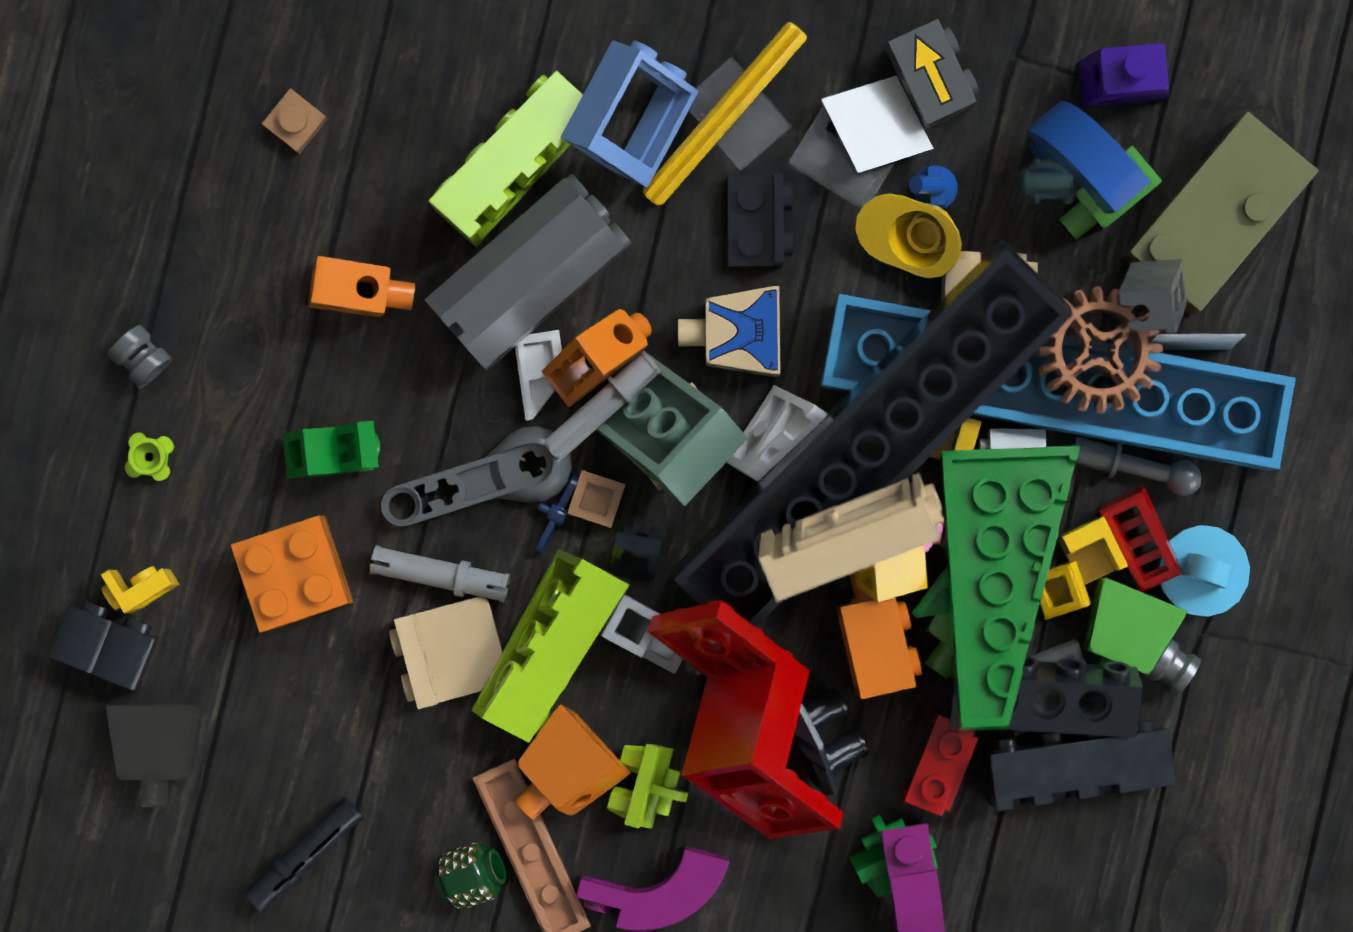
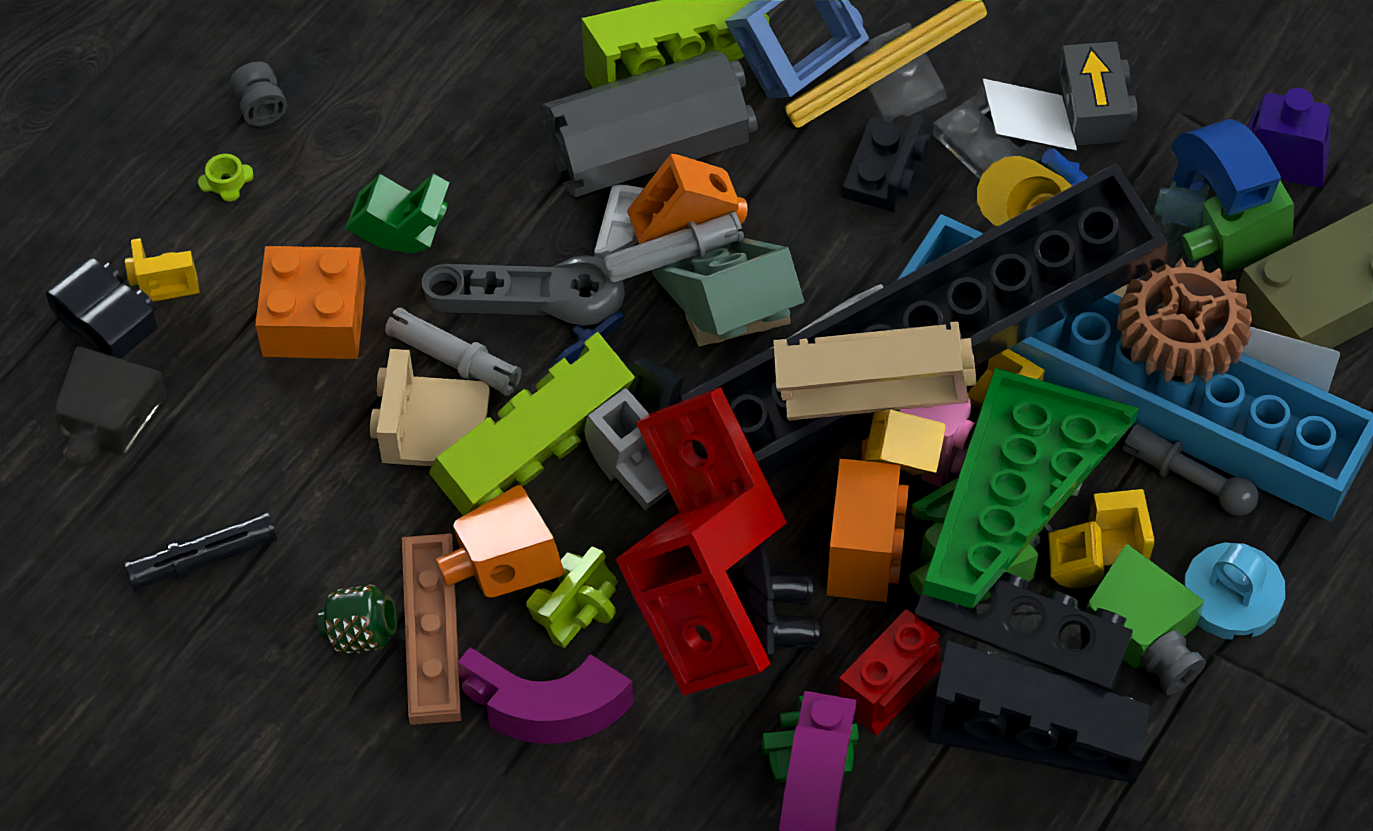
camera: 20 degrees right, 30 degrees down
orange torso [307,256,415,317] -> none
medium nougat plate [567,470,626,528] -> none
torso [678,286,780,377] -> none
red slope [1099,486,1183,592] -> none
dark grey hinge [1119,259,1187,334] -> none

